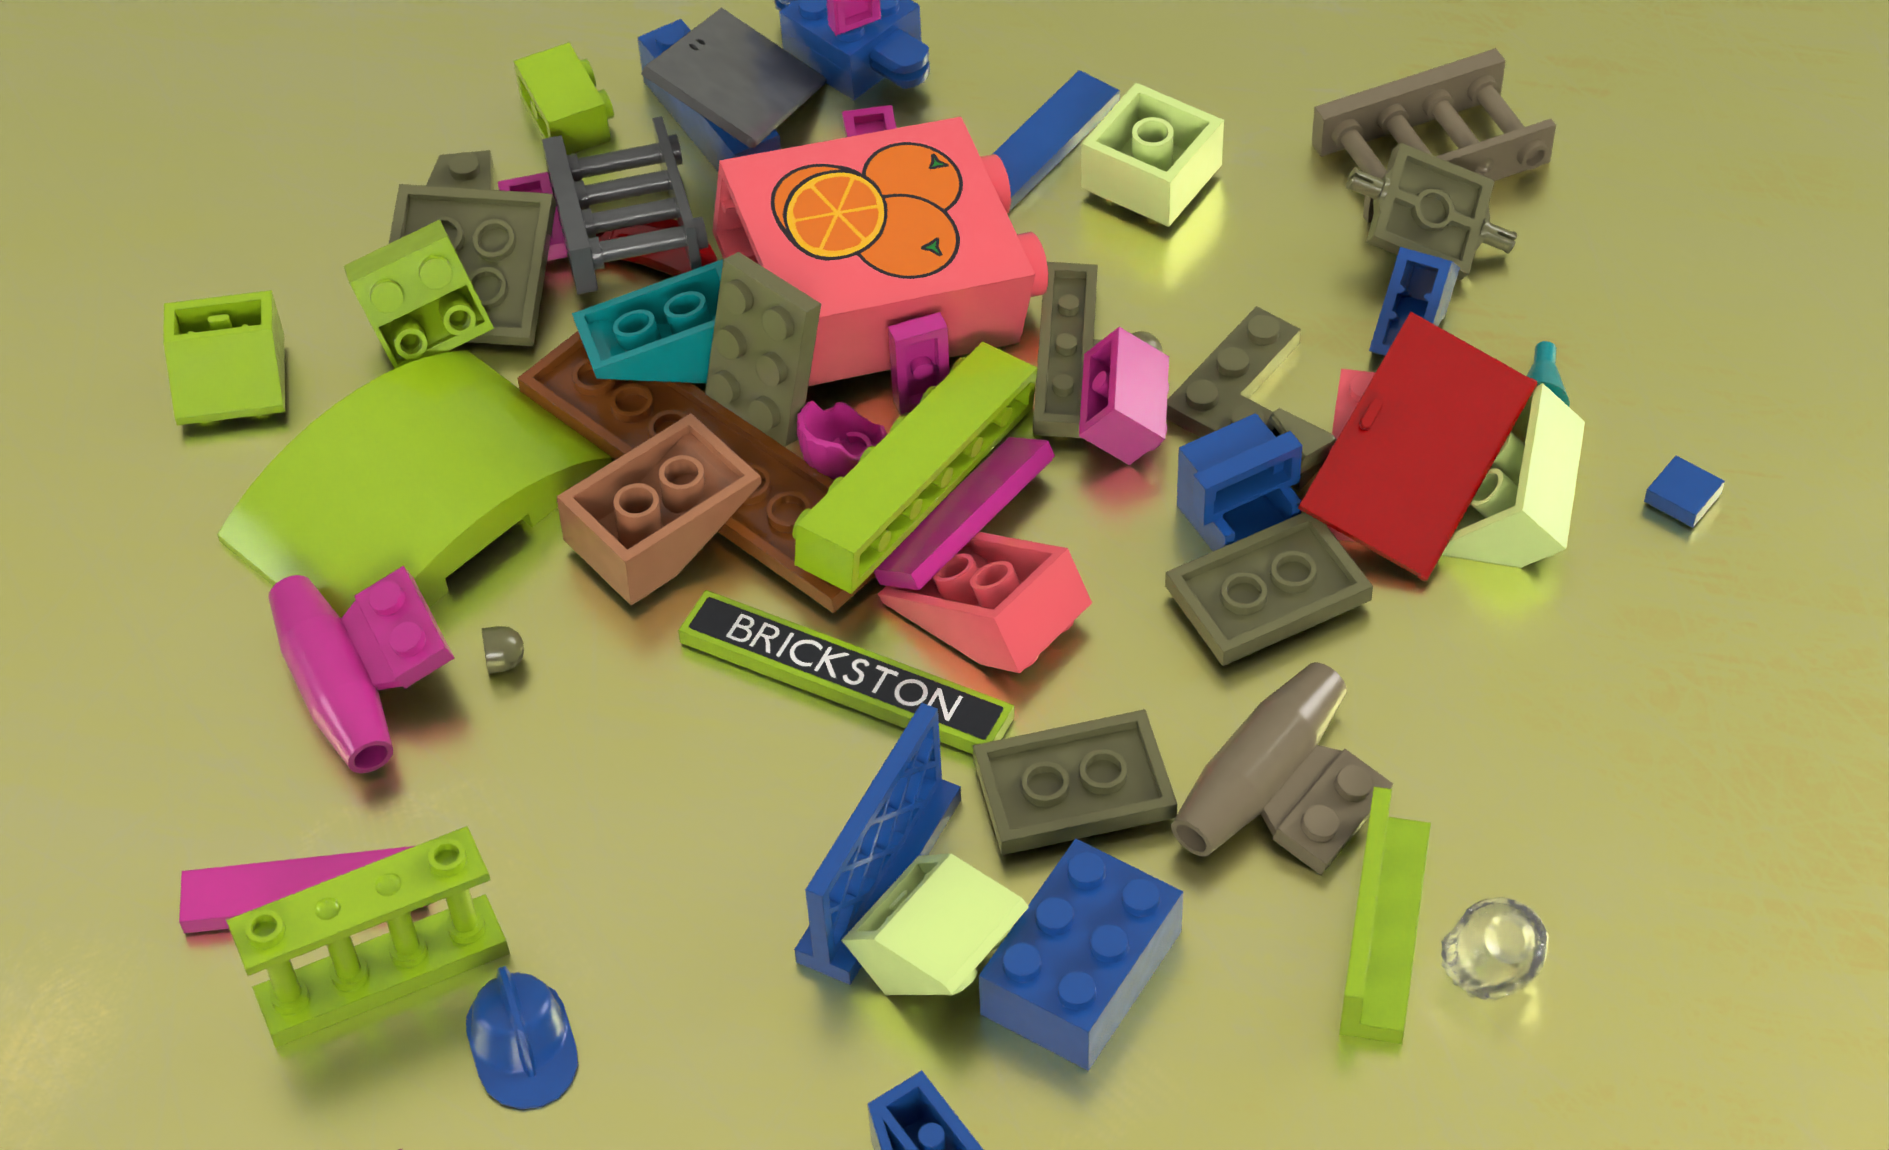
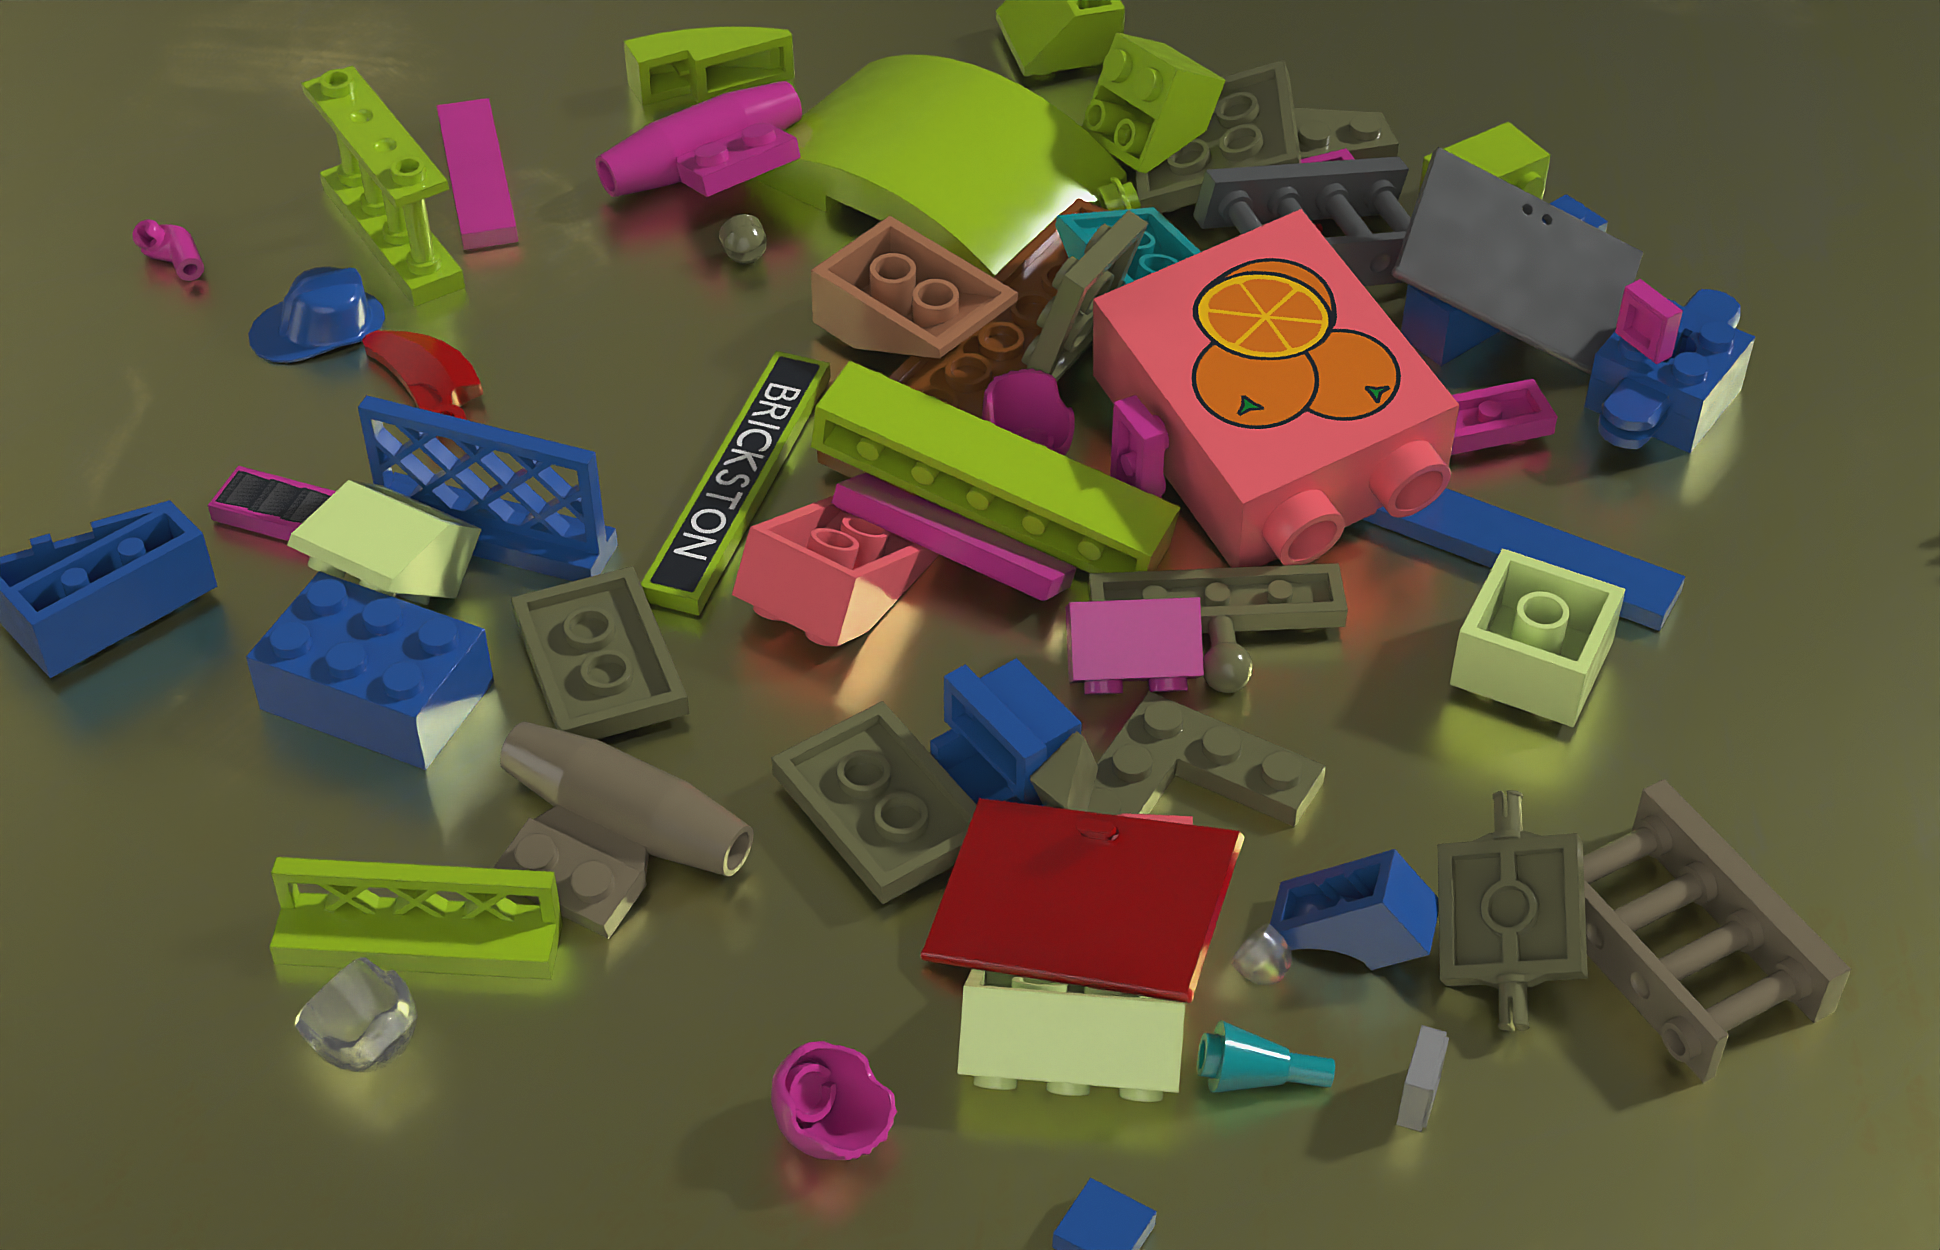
camera: 80 degrees right, 5 degrees down
none -> tile [208,466,336,541]
none -> red piece [362,330,483,440]
none -> lime slope [624,27,794,106]
none -> dark pink hair [771,1041,897,1160]
none -> lime plate [1097,177,1141,211]
none -> light grey tile [1396,1025,1449,1132]

